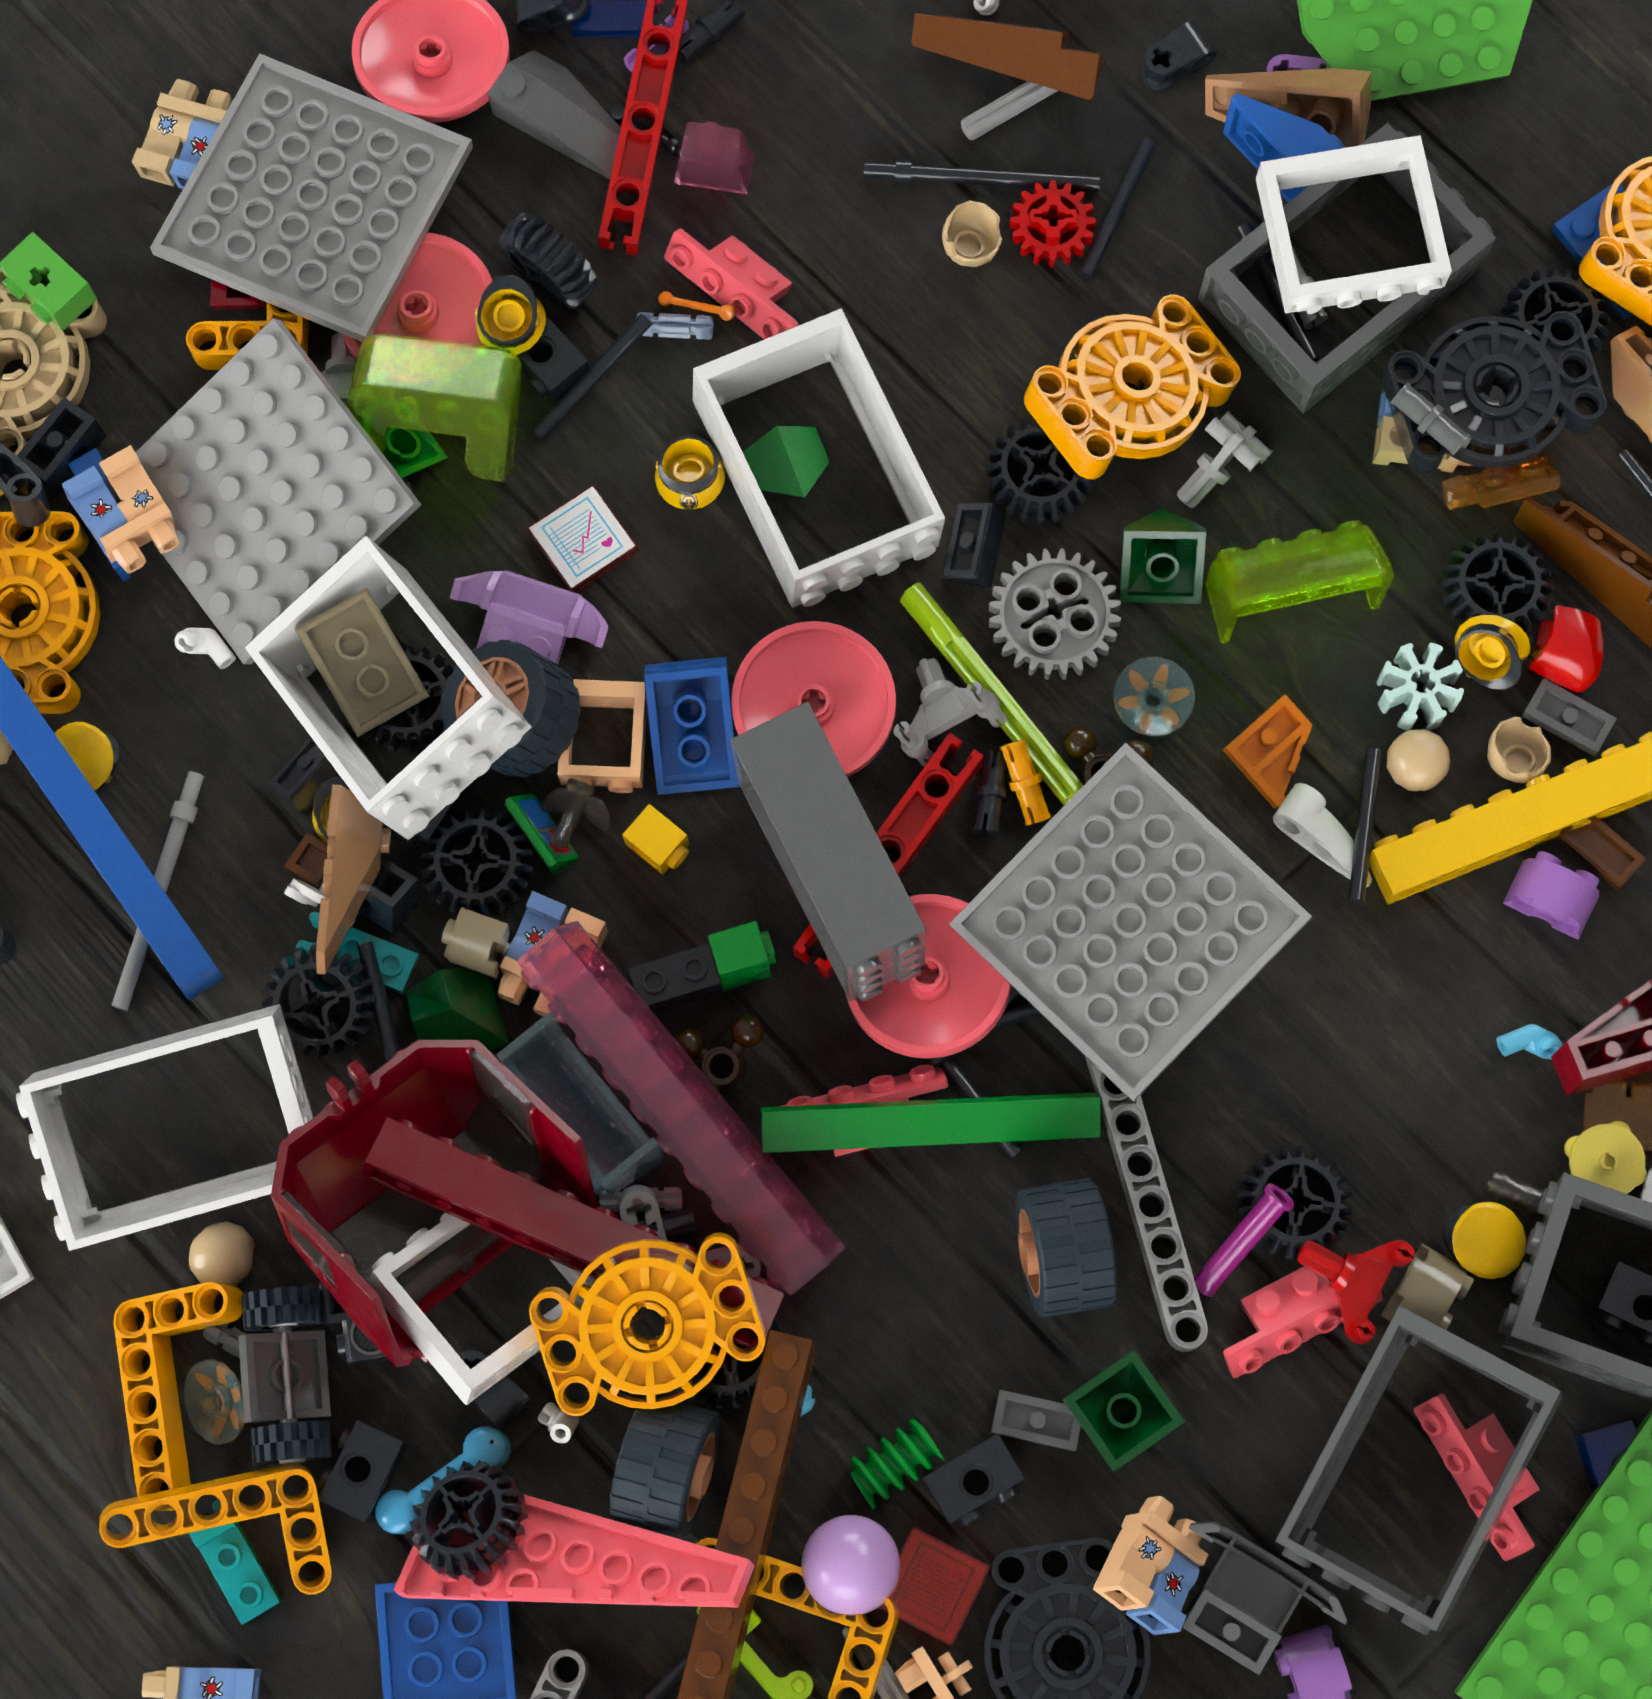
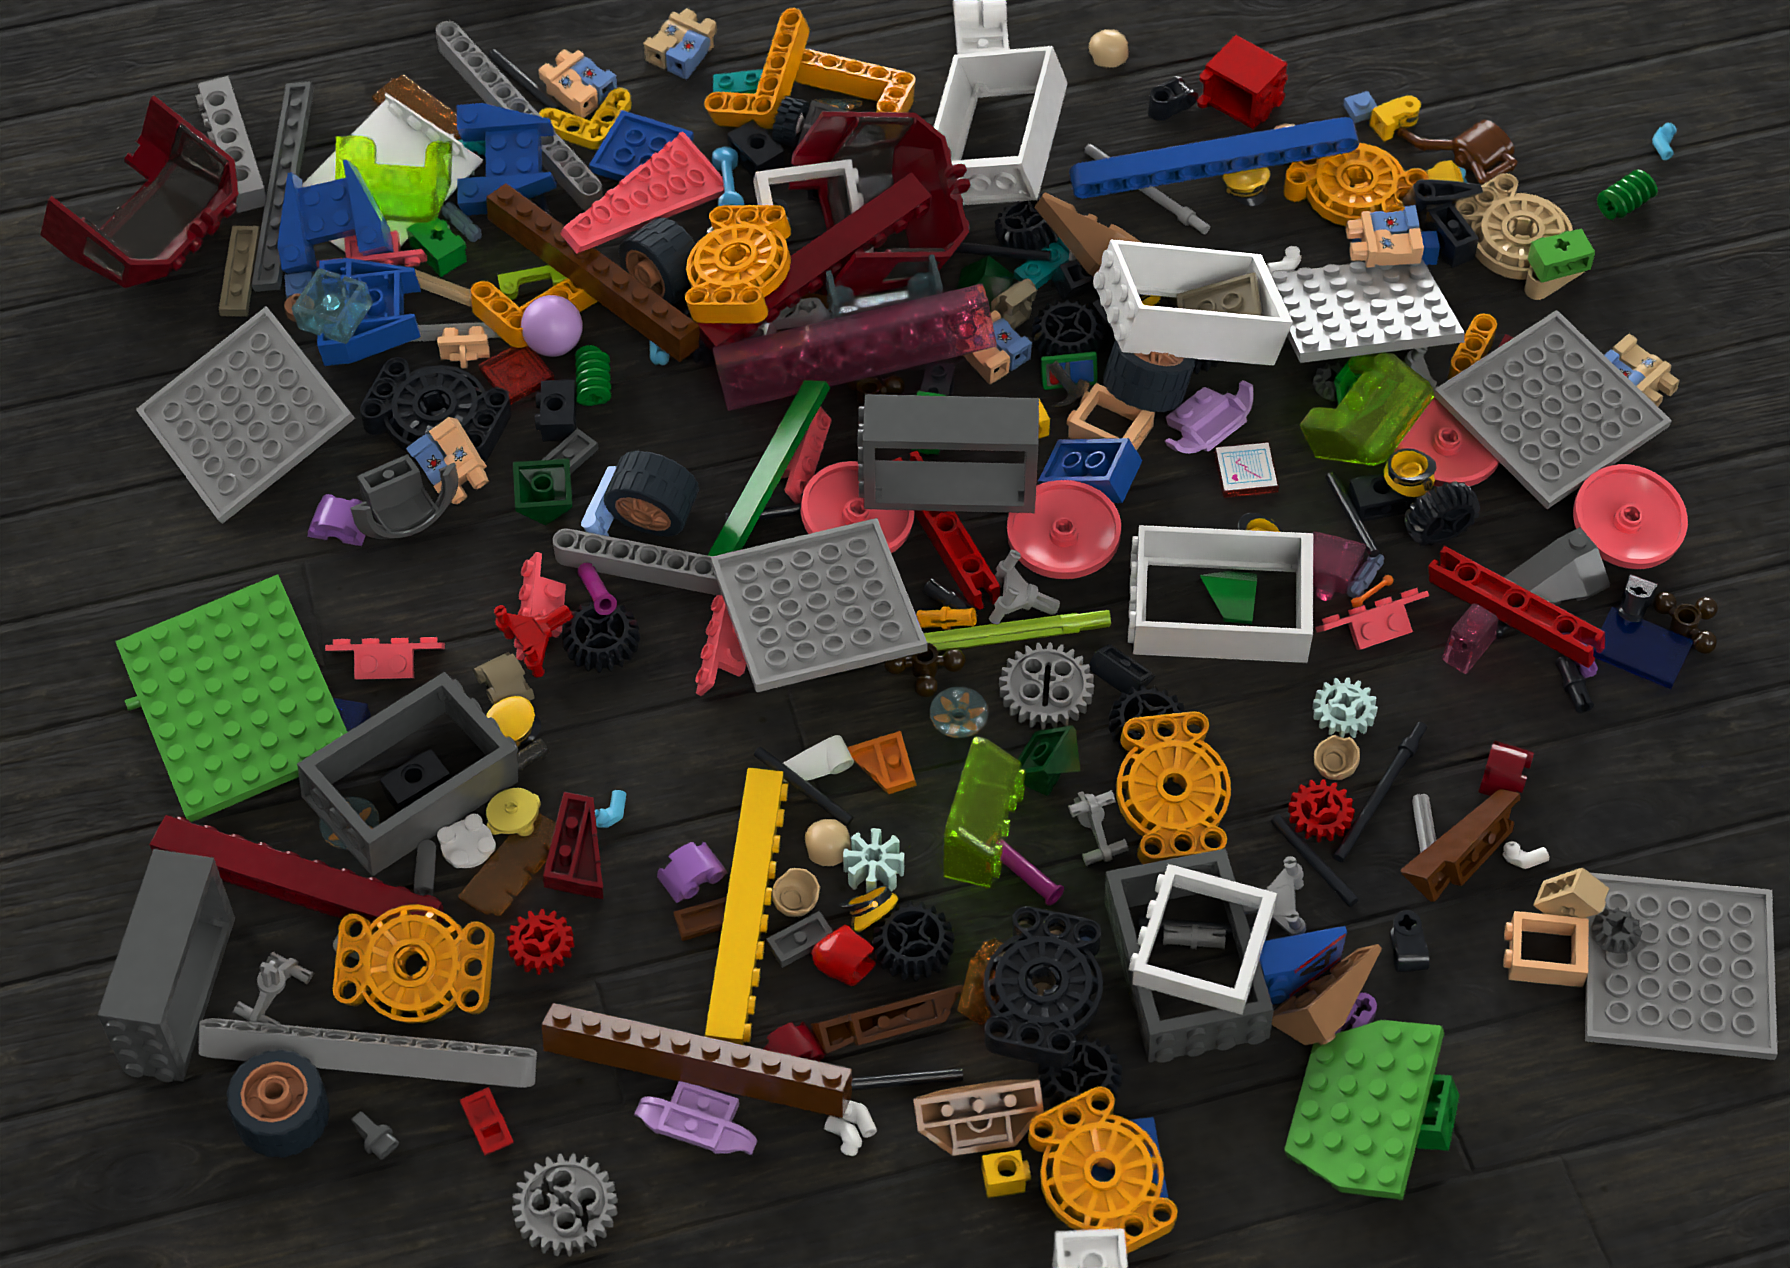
camera: 115 degrees right, 20 degrees down
black gear [409,1460,529,1580] -> none
dark grey door [1276,1306,1563,1635] -> none
dark grey pin [1390,382,1471,456] -> none
none -> light blue plate [581,466,617,536]
none -> coral bracket [695,594,746,696]
none -> magenta pin [984,833,1064,906]
none -> light grey axle [1243,856,1306,936]
none -> light aqua gear [1312,677,1378,738]
none -> clear pink torso [1313,531,1367,601]
none -> dark red cylinder [1479,740,1535,796]

